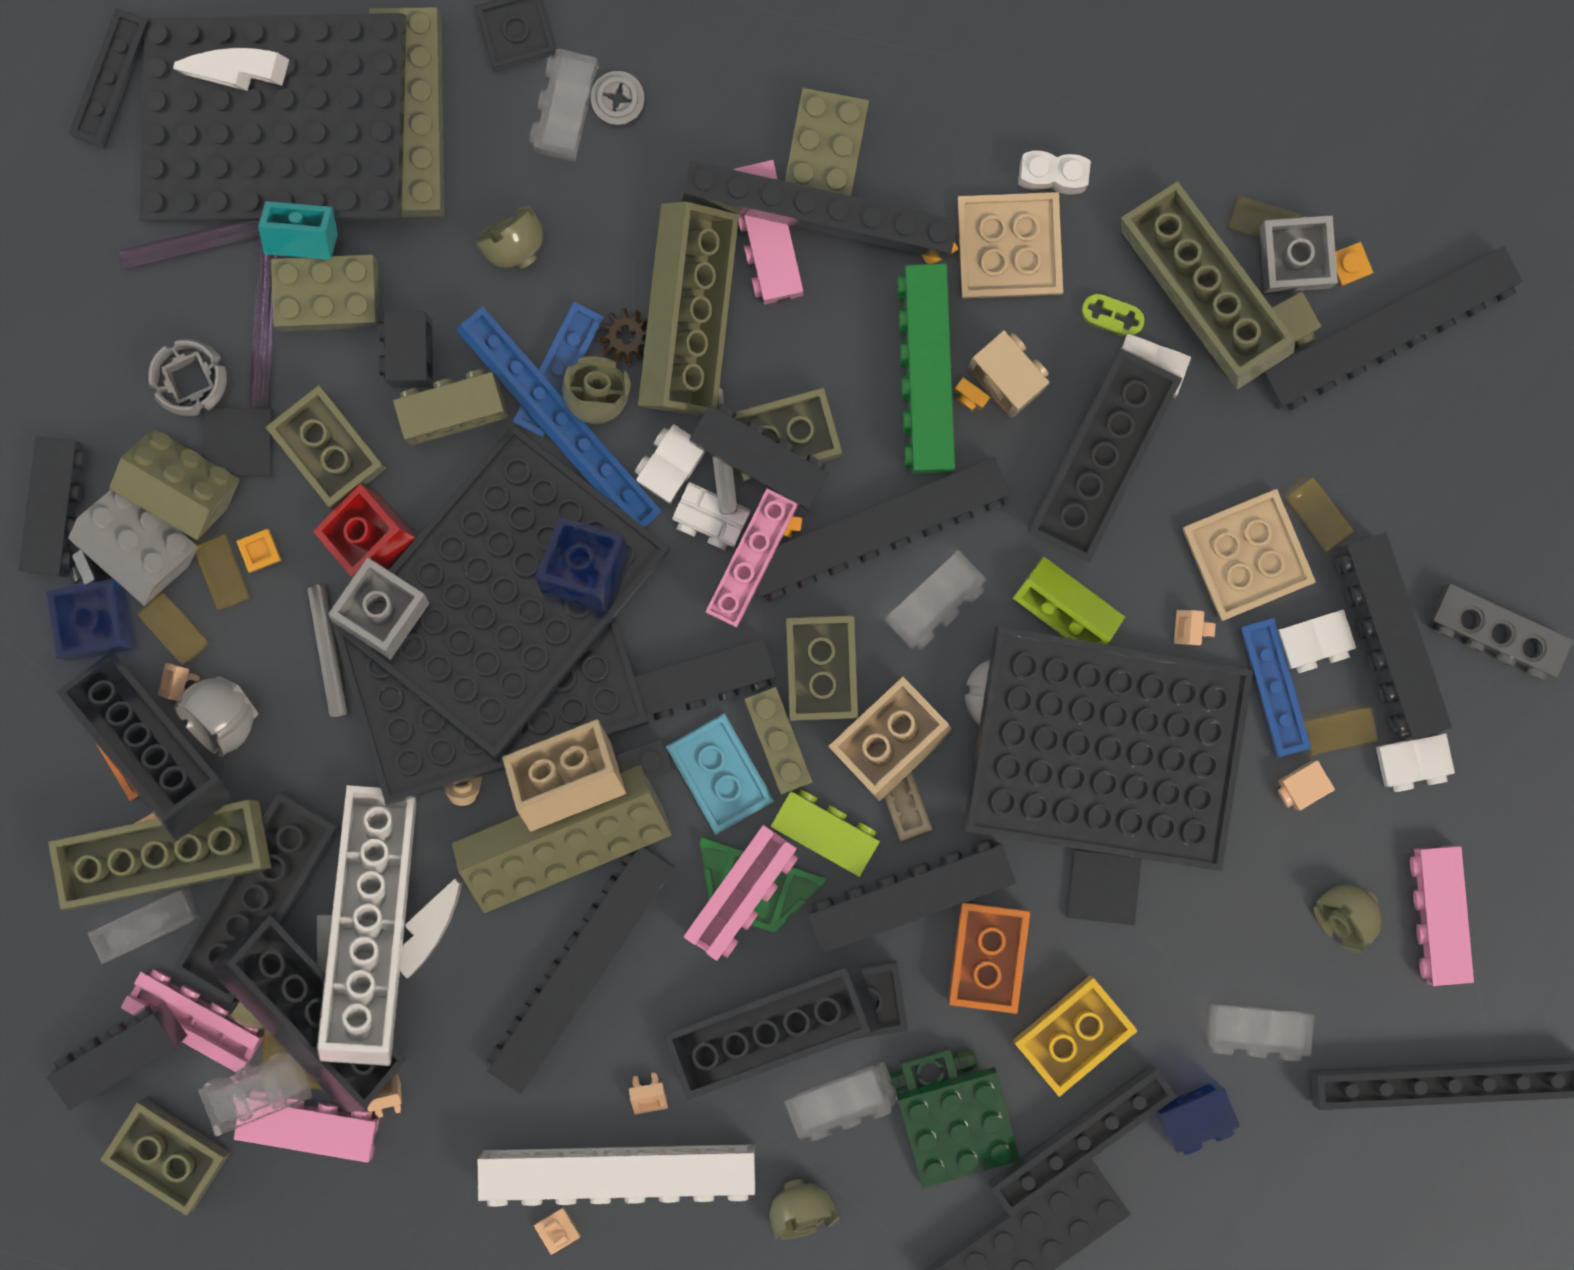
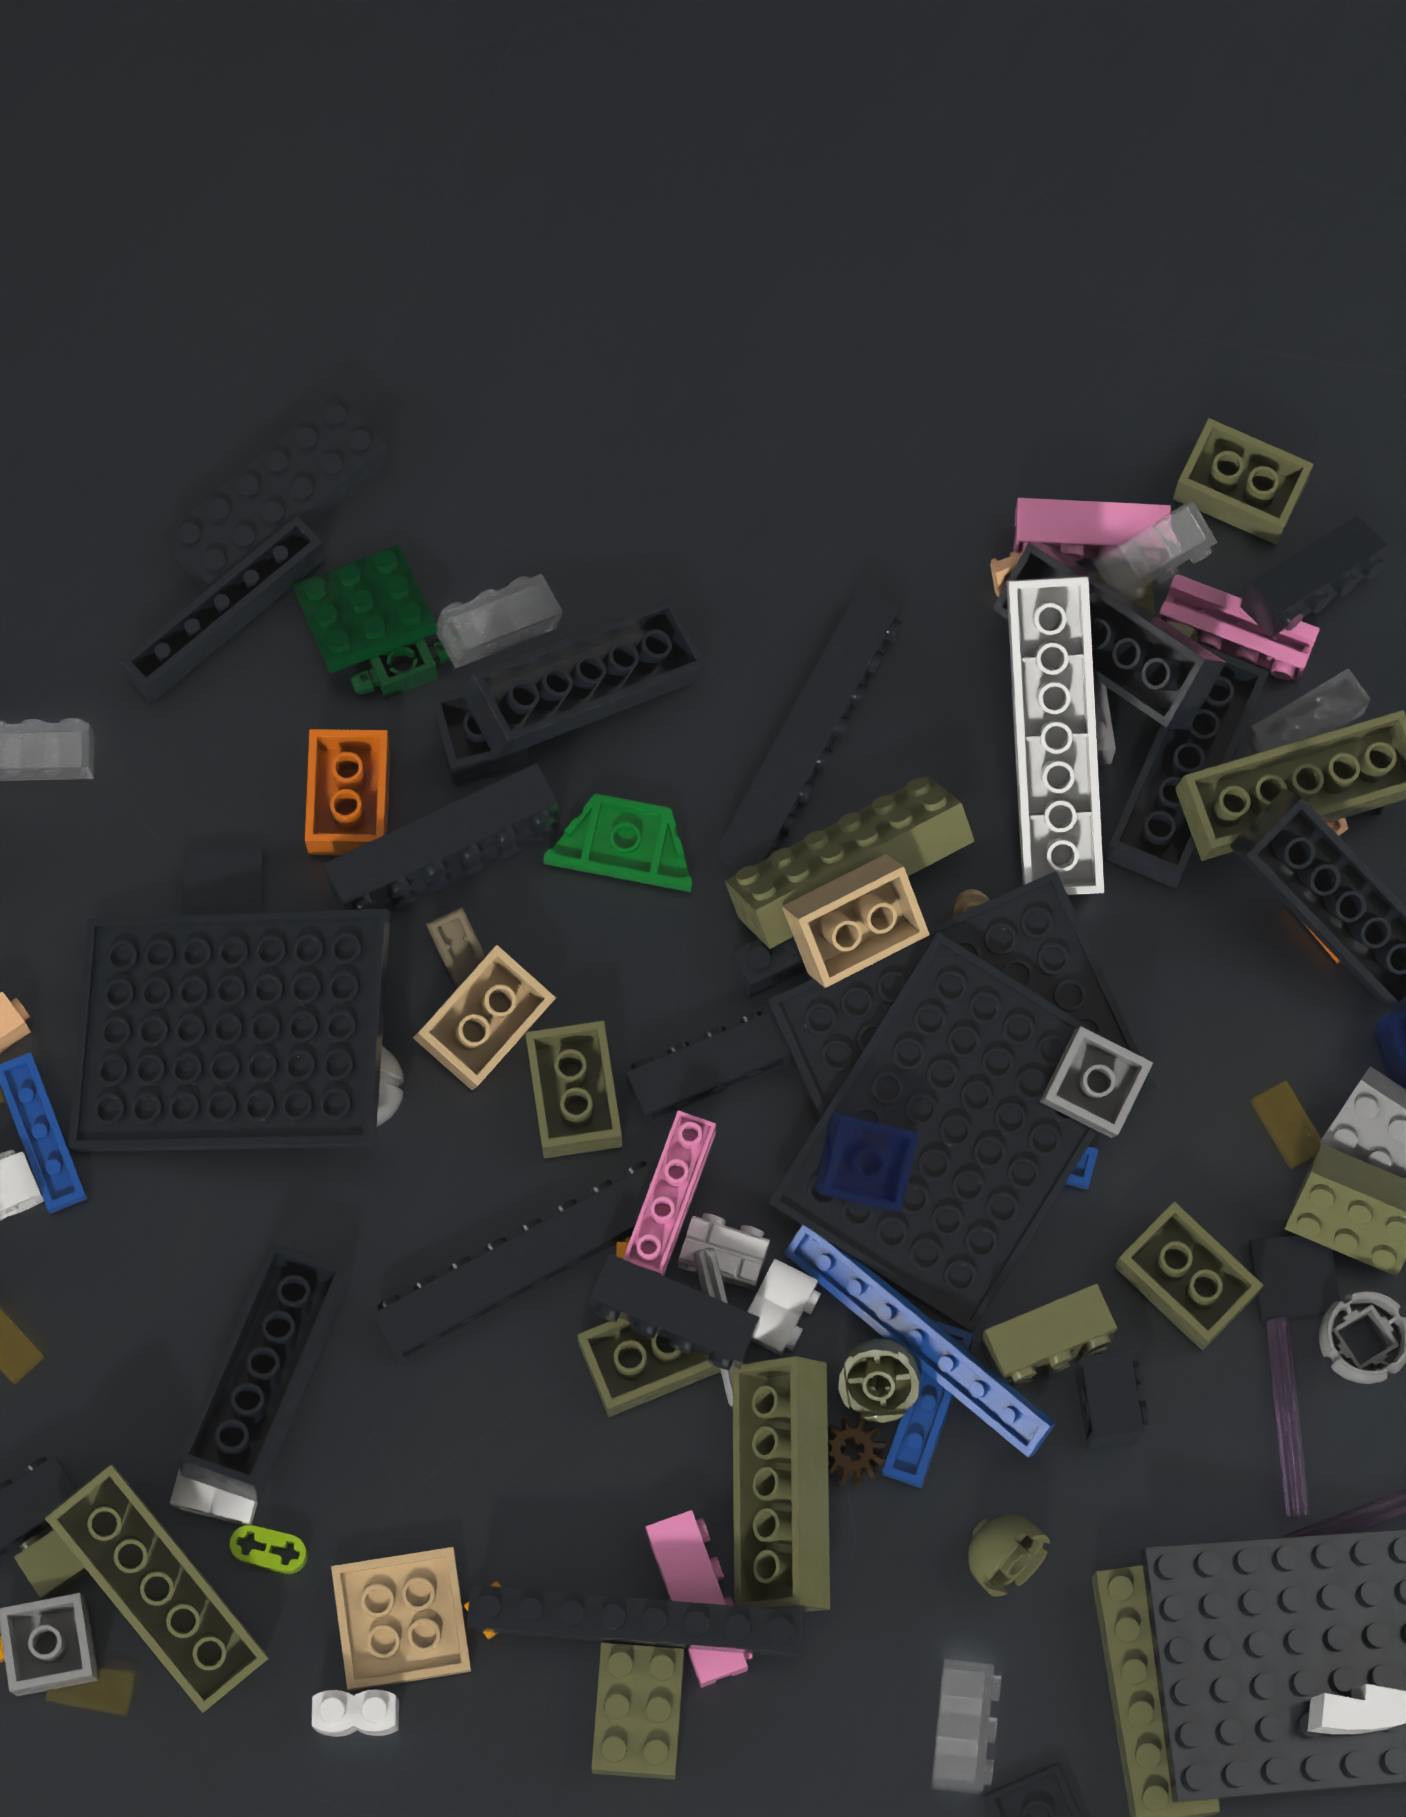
camera: 175 degrees right, 15 degrees down
clear yellow tile [138,593,209,666] -> none
light nougat tile [157,662,200,701] -> none
light grey piece [174,676,259,757] -> none
light orange plate [236,529,282,573] -> none
teal brick [258,201,338,260] -> none
olive brick [271,254,380,332] -> none
light grey axle [308,584,348,717] -> none
red brick [313,484,417,578] -> none
white slope [400,878,463,978] -> none
white brick [478,1144,755,1206] -> none
light nougat tile [534,1206,581,1255] -> none
light grey gear [591,71,644,125] -> none
light nougat tile [629,1072,668,1114] -> none
medium azure tile [666,713,774,835] -> none
bright pink brick [684,824,798,961] -> none
olive brick [744,687,813,794] -> none
olive cylinder [769,1179,839,1240] -> none
lime brick [771,788,880,877] -> none
clear brick [883,550,987,650] -> none
green brick [897,264,955,476] -> none
light orange plate [953,378,990,411] -> none
tan brick [967,331,1050,419] -> none
yellow brick [1012,975,1138,1097] -> none
lime brick [1013,557,1125,645] -> none
clear blue brick [1156,1081,1240,1155] -> none
light nougat tile [1174,610,1216,645] -> none
tan plate [1182,489,1316,622] -> none

